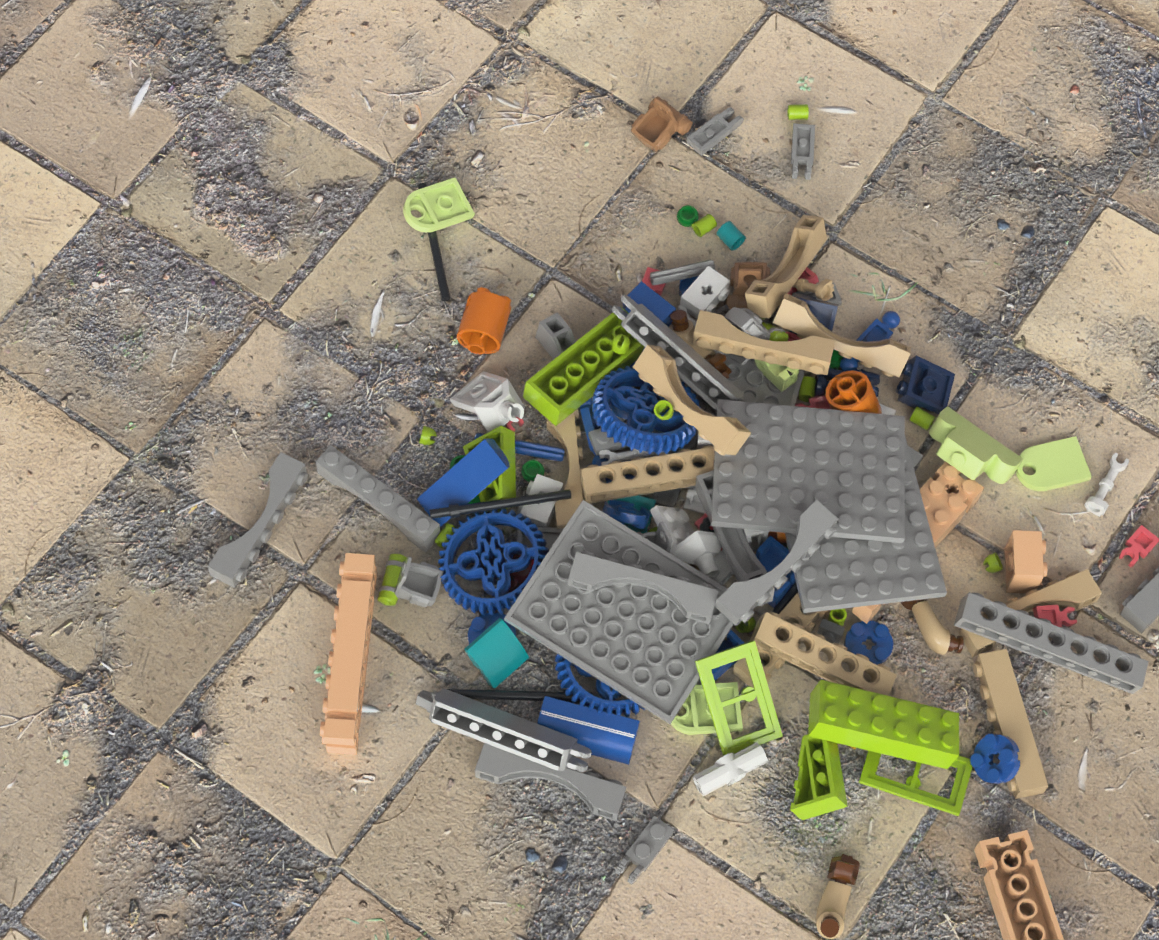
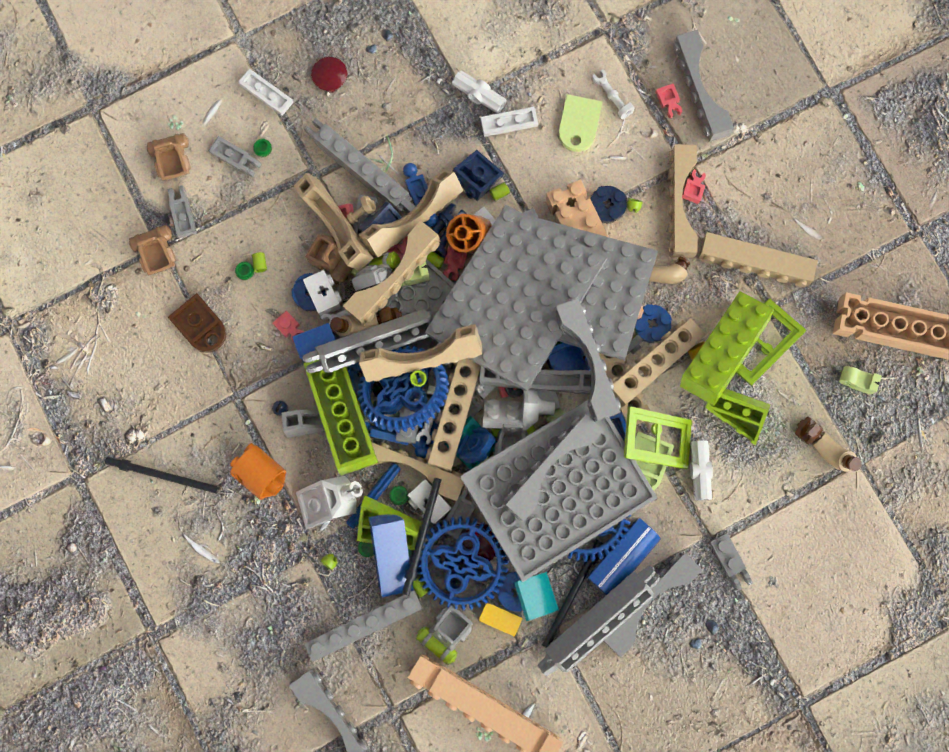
camera: 60 degrees left, 15 degrees up
yellowish green tile [403,178,475,232] -> none
lime hinge [611,334,631,354] -> none
light grey axle [650,259,715,286] -> none
teal beam [716,221,746,251] -> none
lime hinge [787,104,809,120] -> none
yellowish green brick [929,406,1023,484] -> none
light grey brick [954,592,1149,694] -> none
blue plate [970,734,1020,784] -> none
light nougat brick [1004,530,1047,593] -> none
none -> medium nougat piece [146,133,191,181]
none -> reddish brown tile [168,293,227,353]
none -> white plate [238,69,293,116]
none -> green plate [253,139,272,157]
none -> dark blue hinge [272,400,288,416]
none -> light grey hinge [305,118,416,213]
none -> dark red dish [311,57,348,93]
none -> white piece [452,71,506,114]
none -> yellow slope [478,603,523,637]
none -> white plate [481,107,538,137]
none -> dark blue plate [590,186,627,224]
none -> yellowish green leg [839,366,882,395]

